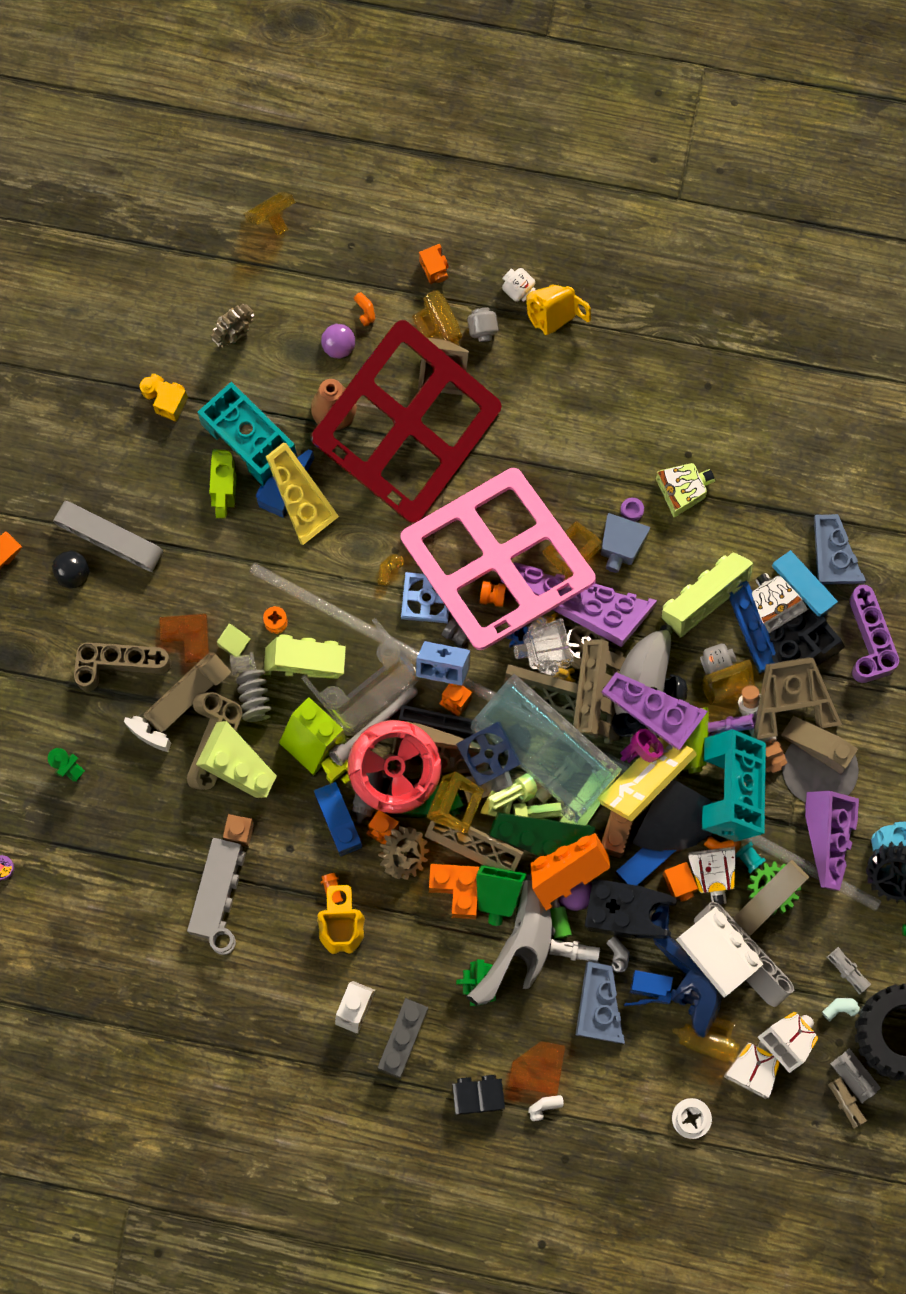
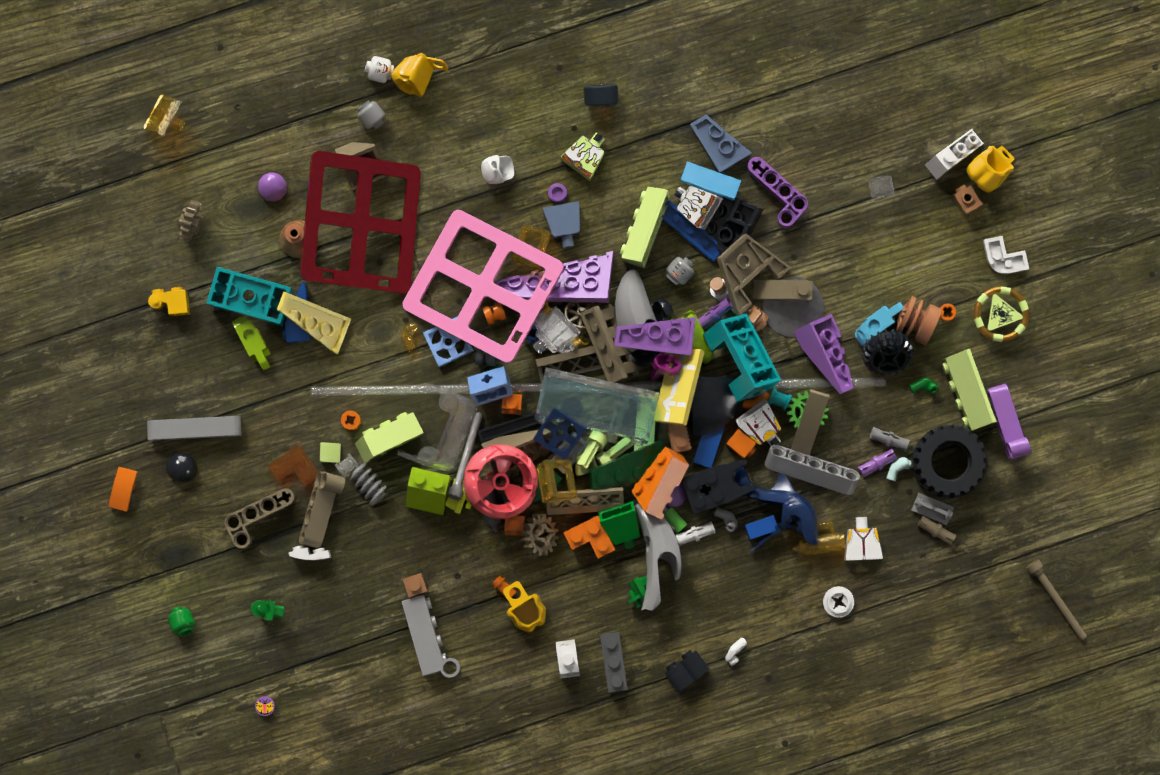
camera: 30 degrees left, 10 degrees up
dark tan beam [187,692,242,790] -> none
yellowish green wedge [196,721,276,798] -> none
blue slope [313,782,362,857] -> none
orange arm [354,292,376,326] -> none
clear yellow piece [412,290,462,346] -> none
orange brick [419,244,449,284] -> none
clear orange plate [508,1041,565,1095] -> none
sand blue wing [575,962,625,1044] -> none
white slope [676,907,763,998] -> none
clear yellow tile [701,659,755,705] -> none
white torso [758,1012,818,1073] -> none
none -> white helmet [481,155,514,184]
none -> black wheel [584,84,619,106]
none -> medium lavender pin [858,449,897,478]

